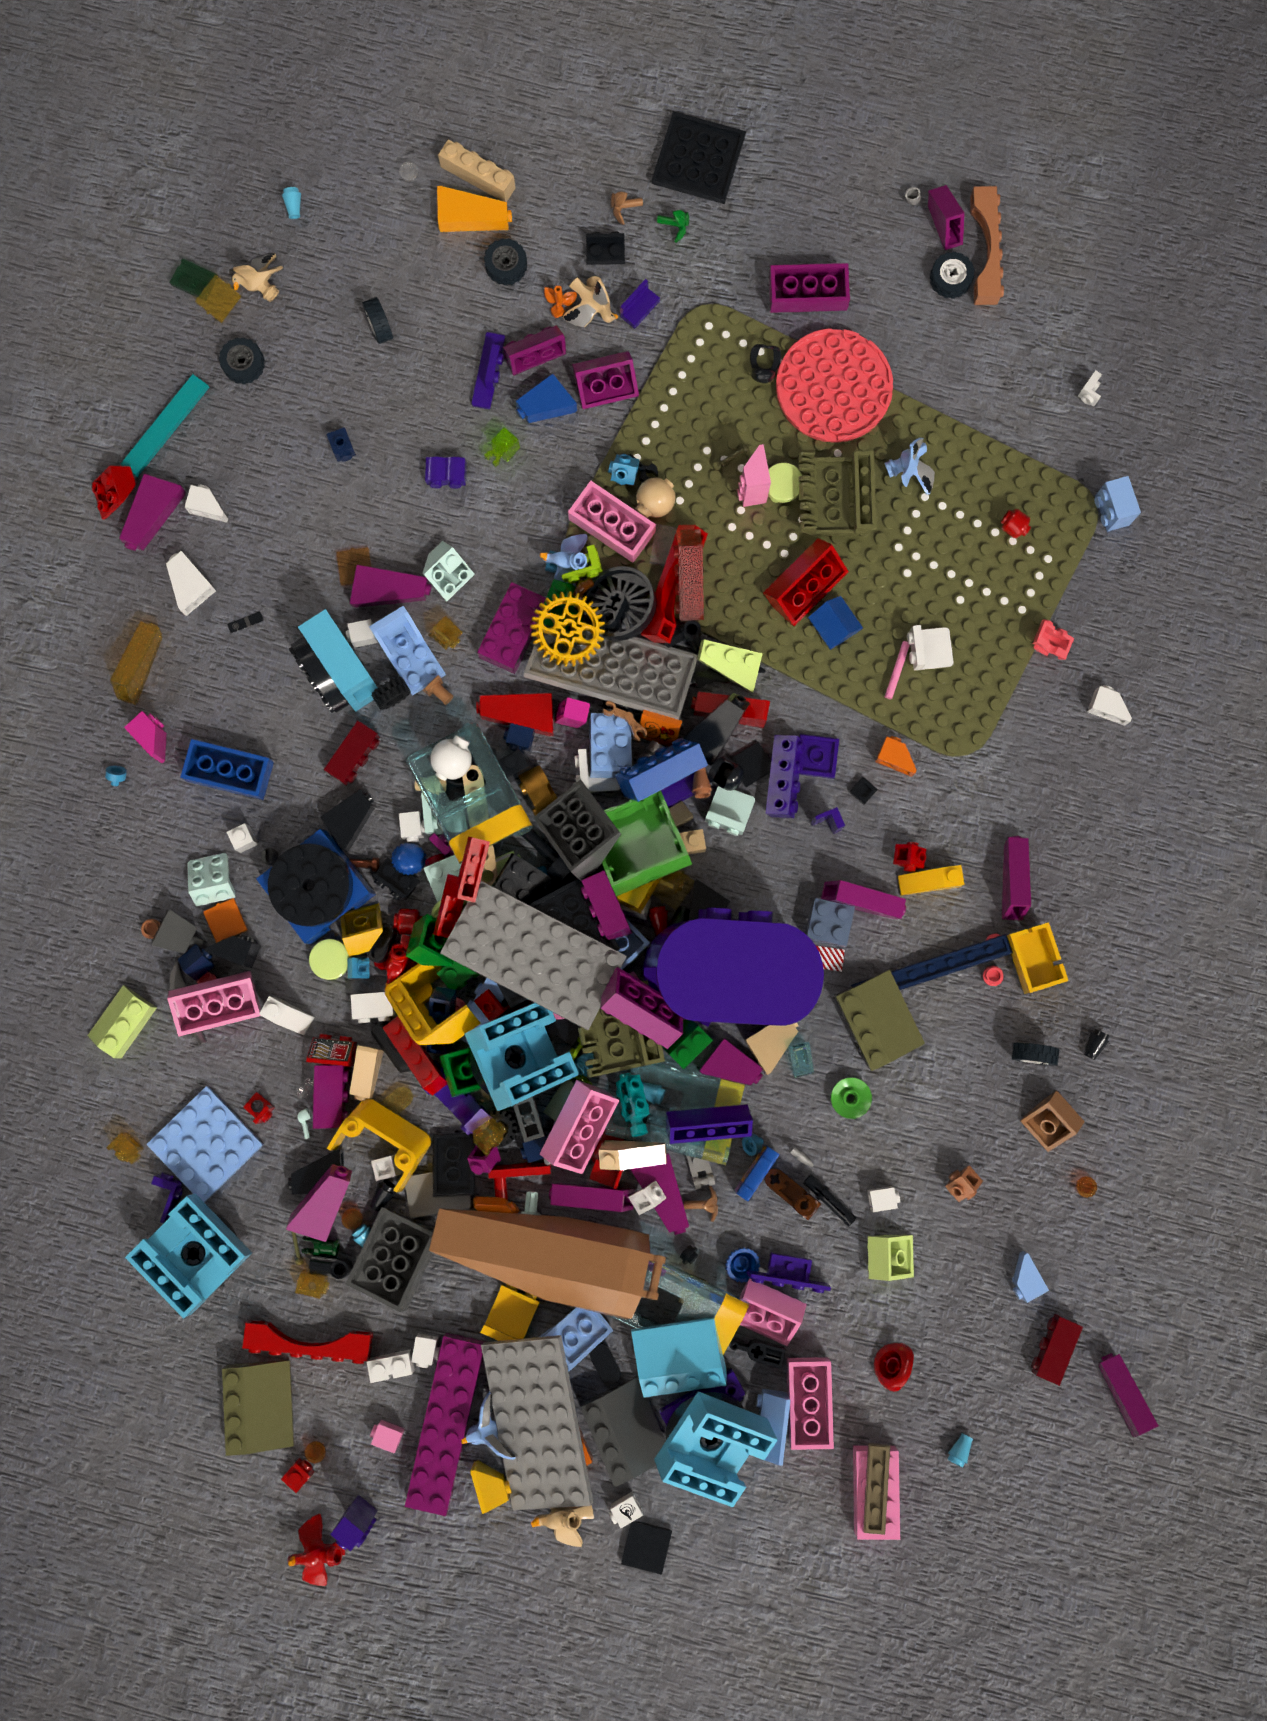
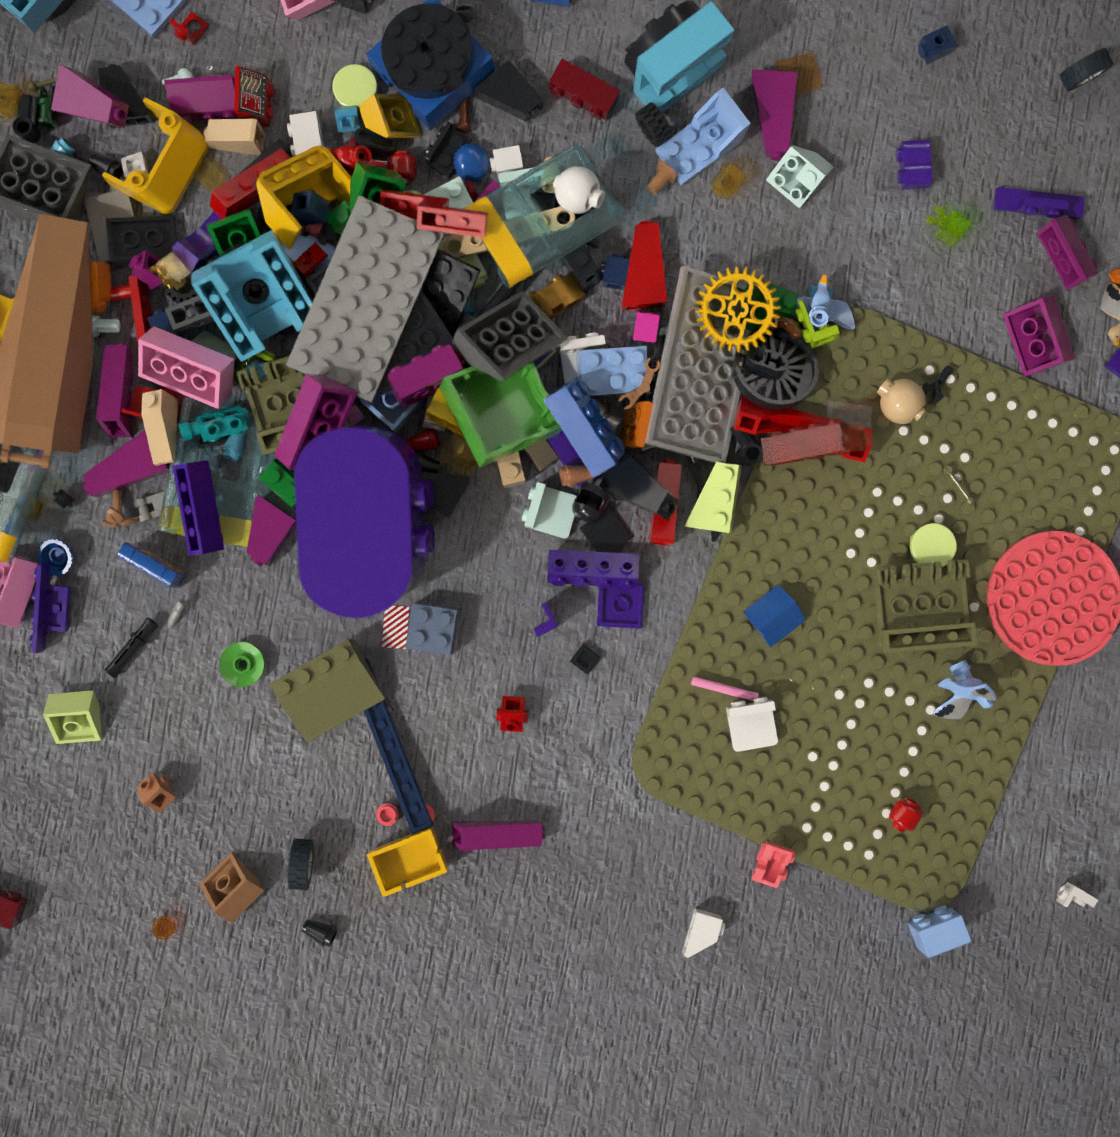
camera: 85 degrees right, 5 degrees up
white slope [259,996,315,1035] -> none
clear orange plate [342,1208,363,1230] -> none
white brick [346,619,378,648] -> none
magenta brick [477,582,546,674] -> none
blue slope [516,374,577,423] -> none
bright pink brick [568,481,656,563] -> none
dark azure brick [609,454,640,485] -> none
white bracket [628,1181,666,1215] -> none
bright pink slope [737,444,771,507] -> none
dark azure tile [742,1134,764,1156] -> none
tan slope [744,1022,798,1075] -> none
black piece [750,344,781,383] -> none
red slope [763,538,849,626] -> none
reddish brown piece [765,1169,821,1220] -> none
clear light blue slope [787,1042,814,1078] -> none
magenta slope [821,880,906,919] -> none
white brick [867,1186,900,1212] -> none
orange slope [875,736,916,777] -> none
yellow slope [897,865,965,896] -> none
light blue slope [1012,1251,1049,1303] -> none

